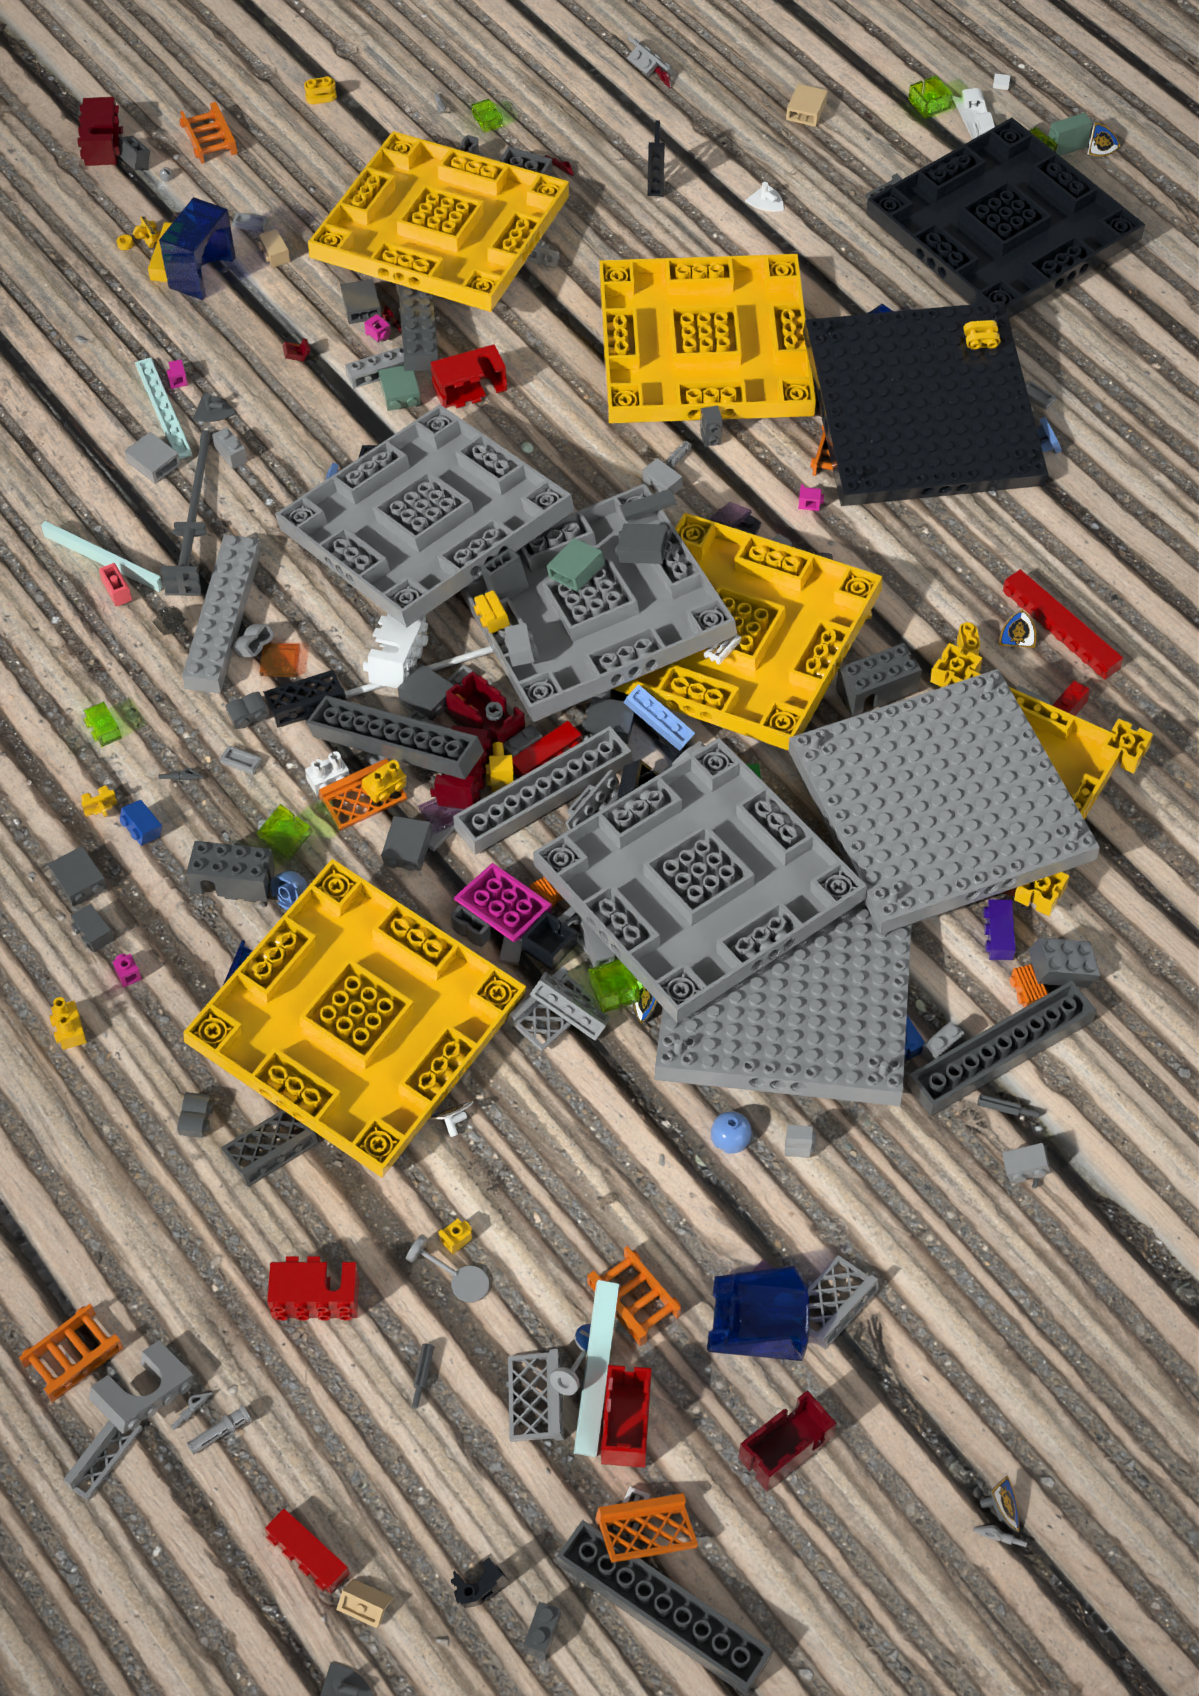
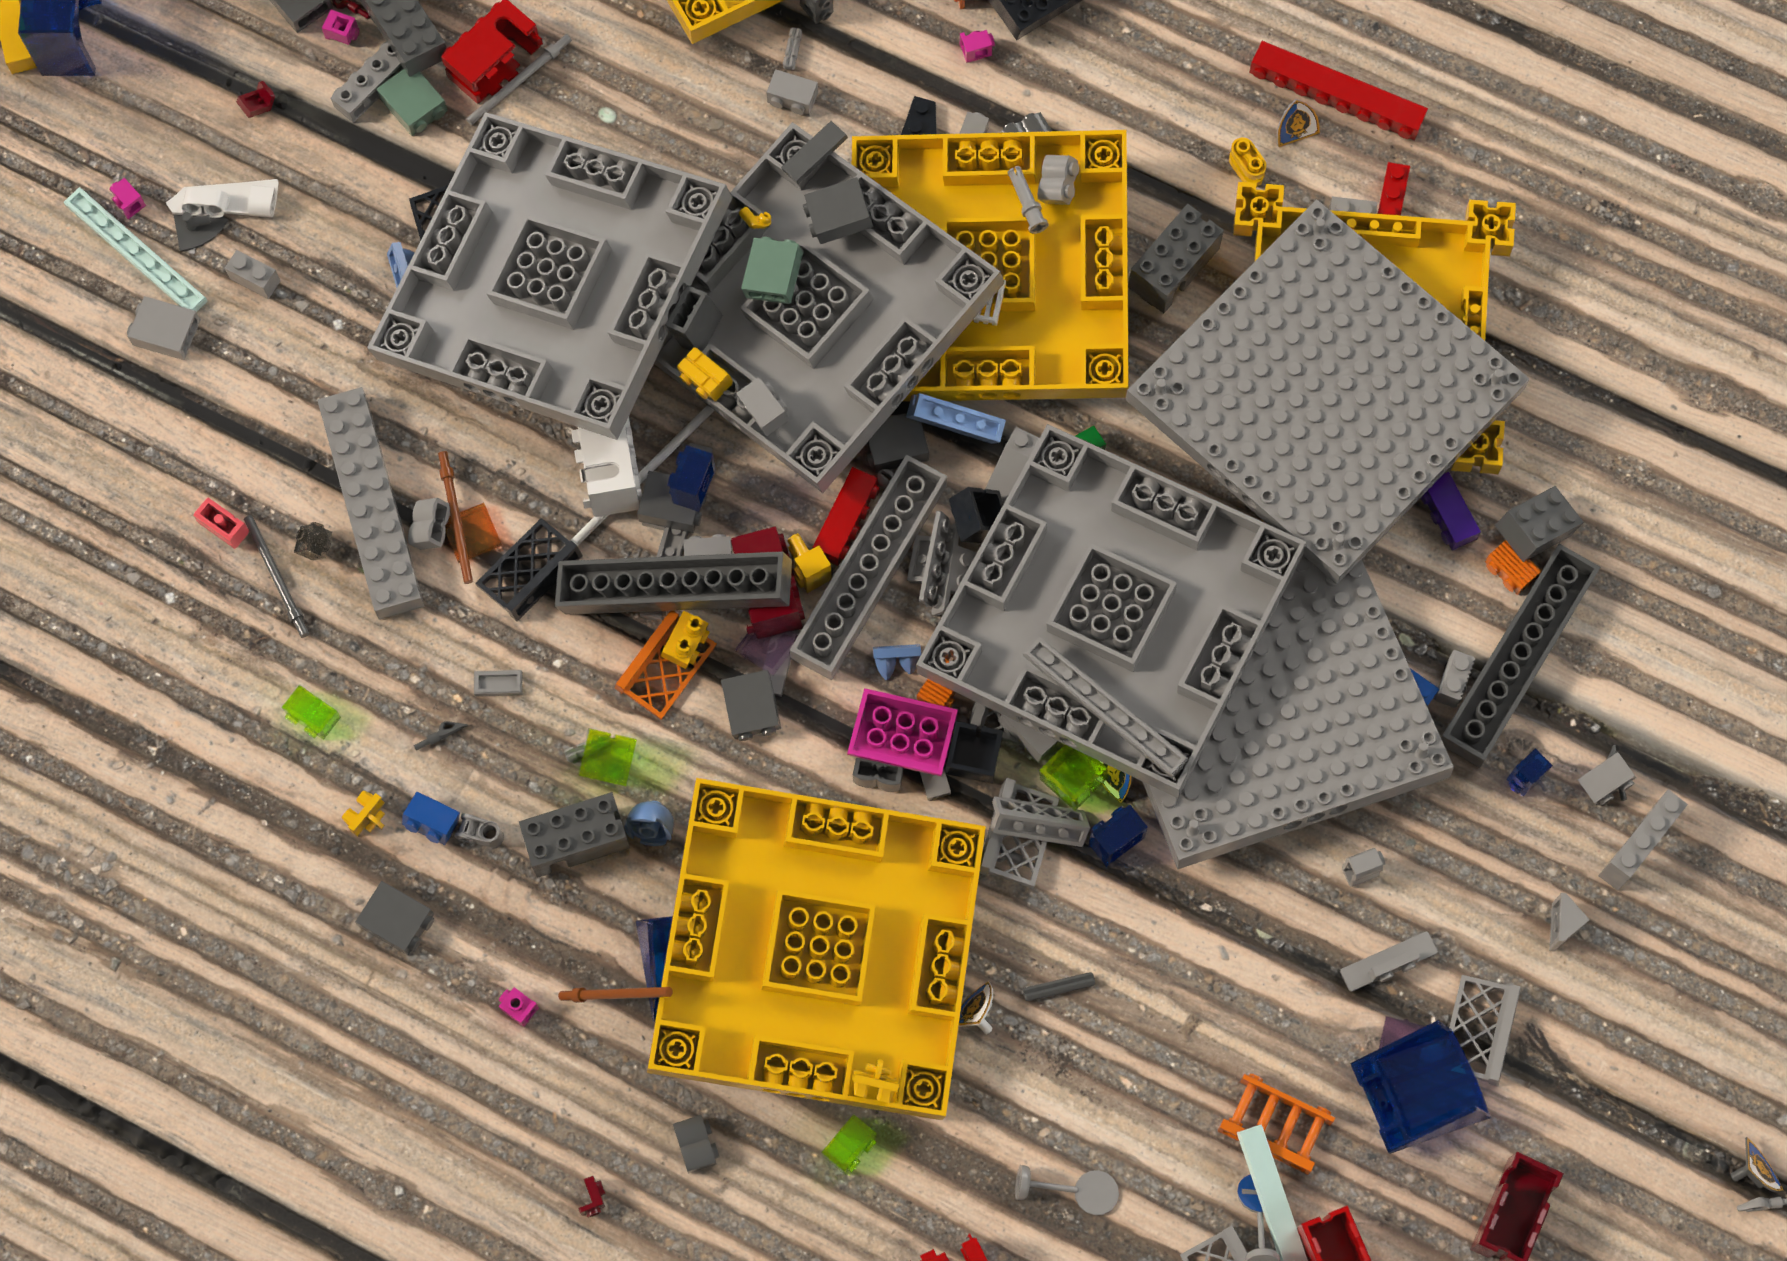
camera: 25 degrees left, 15 degrees up
light aqua tile [41,521,163,592] -> none
yellow brick [49,997,87,1050] -> none
dark grey brick [71,904,114,952] -> none
dark grey piece [160,430,211,596] -> none
dark grey fence [221,1110,318,1187] -> none
dark grey brick [225,692,269,729] -> none
white brick [305,751,350,796] -> none
yellow brick [438,1218,472,1255] -> none
dark red piece [446,671,525,750] -> none
dark grey bush [486,702,503,721] -> none
dark grey brick [503,724,542,758] -> none
piece [710,502,752,528] -> none
medium blue cylinder [711,1111,752,1154] -> none
dark grey axle [977,1094,1040,1118] -> none
none -> white panel [166,179,279,218]
none -> dark grey bar [244,515,309,638]
none -> dark orange bar [438,451,473,584]
none -> light grey piece [454,813,504,848]
none -> light grey bar [466,34,572,126]
none -> dark orange bar [558,987,673,1003]
none -> dark red bracket [578,1176,606,1218]
none -> clear blue brick [667,445,716,512]
none -> yellow arm [739,207,772,229]
none -> clear neon green brick [821,1114,877,1175]
none -> yellow hips [853,1059,899,1103]
none -> medium blue tile [873,644,921,680]
none -> light grey pin [1008,166,1049,234]
none -> light grey tile [1023,636,1188,778]
none -> dark grey axle [1023,972,1095,1001]
none -> light grey brick [1038,155,1079,205]
none -> clear blue brick [1089,804,1148,867]
none -> light grey bracket [1340,931,1438,992]
none -> clear blue brick [1506,748,1553,797]
none -> light grey slope [1549,893,1589,951]
none -> light grey arch [1598,789,1688,891]

